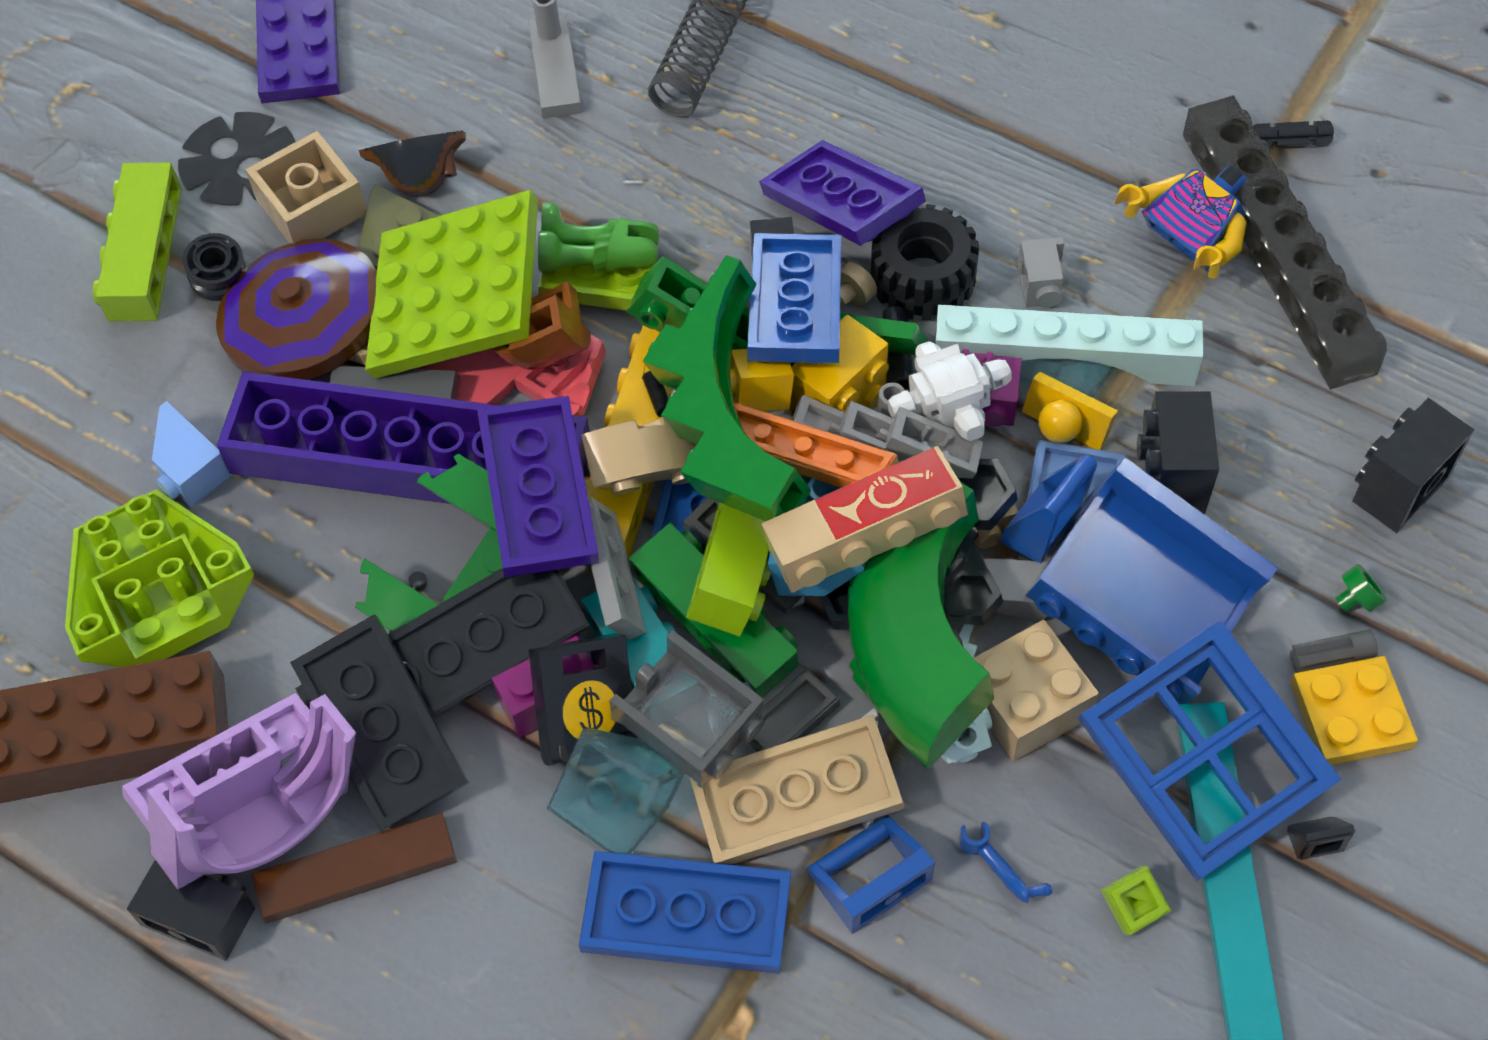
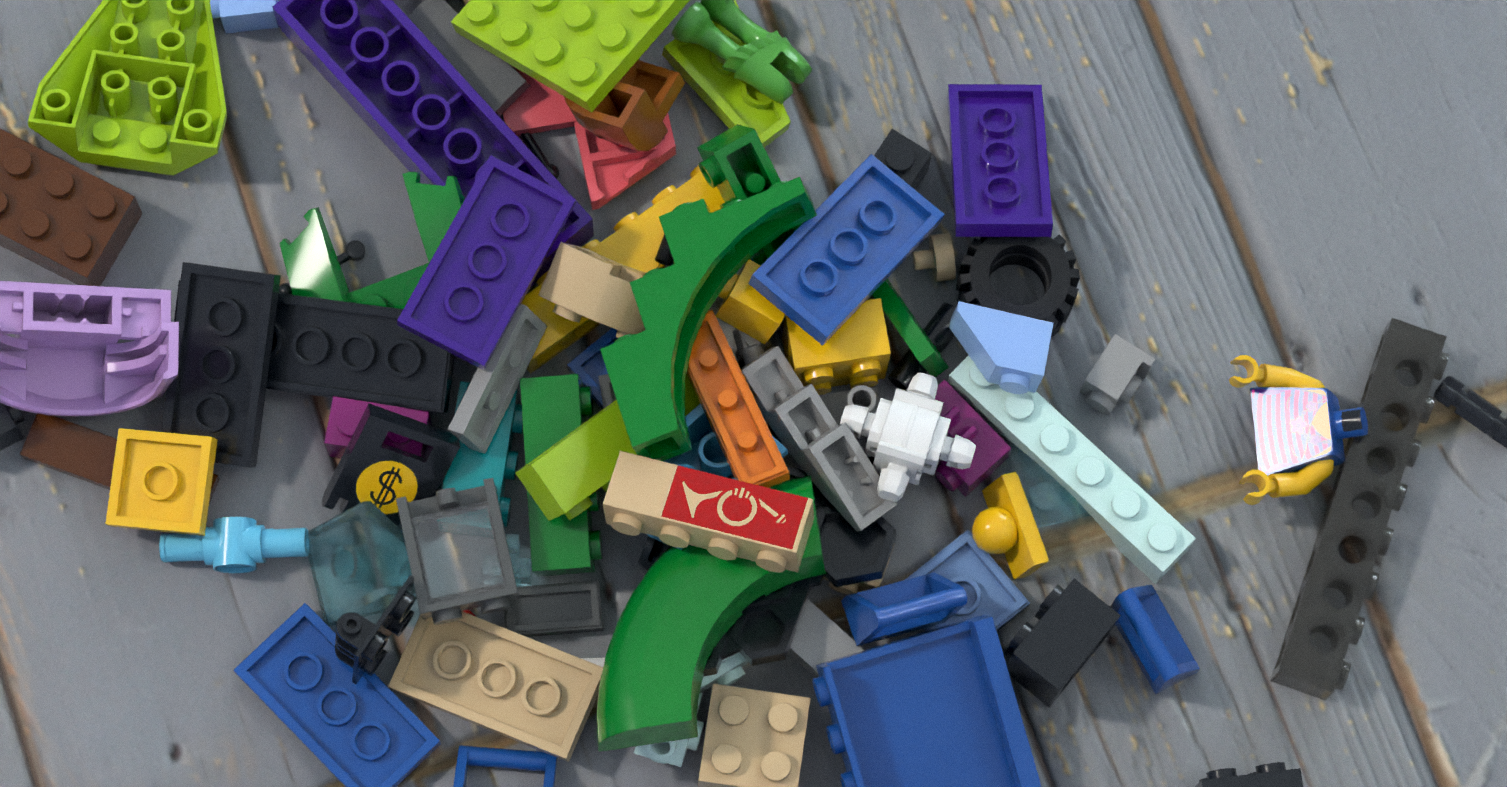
camera: 30 degrees right, 15 degrees up
none -> yellow plate [105,428,218,536]
none -> medium azure pin [159,517,310,573]
none -> black hinge [335,575,416,685]
none -> light blue slope [949,301,1053,394]
none -> blue tile [1110,585,1200,695]

